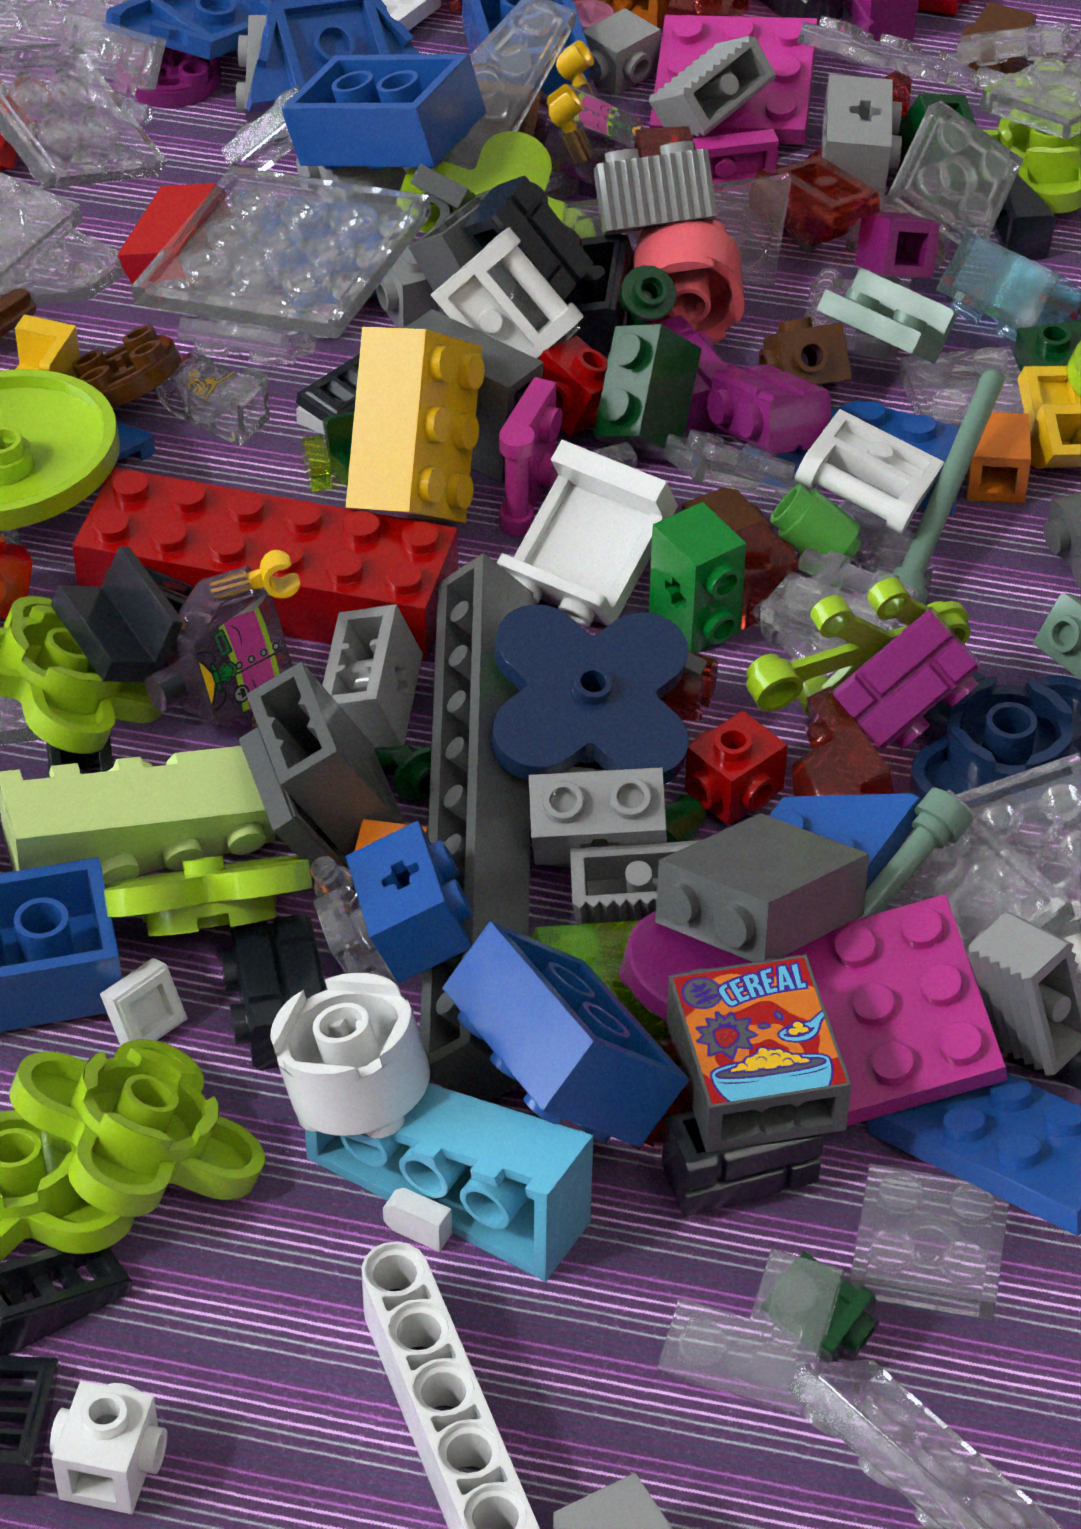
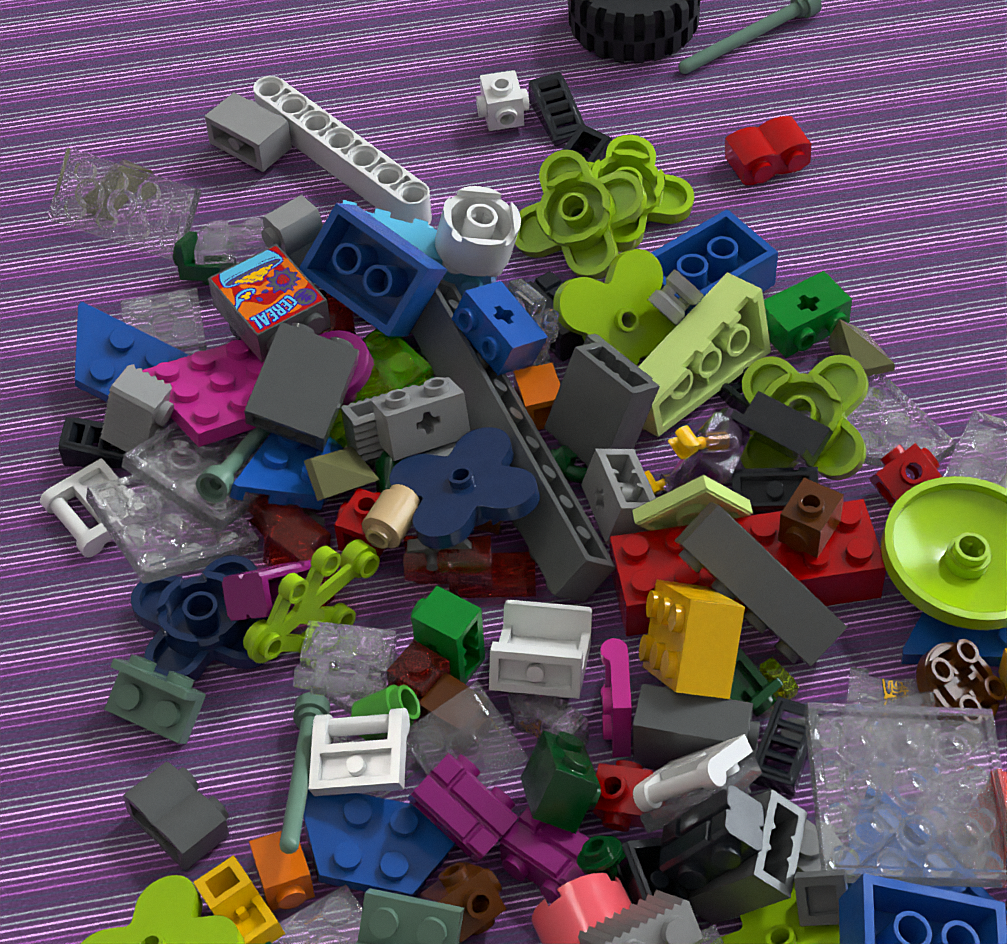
camera: 160 degrees right, 5 degrees up
none -> light grey brick [261,195,323,268]
none -> olive slope [304,447,380,501]
none -> tan brick [362,484,420,549]
none -> yellowish green plate [632,475,753,531]
none -> light grey wheel [647,269,704,326]
none -> dark grey brick [674,502,847,666]
none -> reddish brown brick [778,478,844,558]

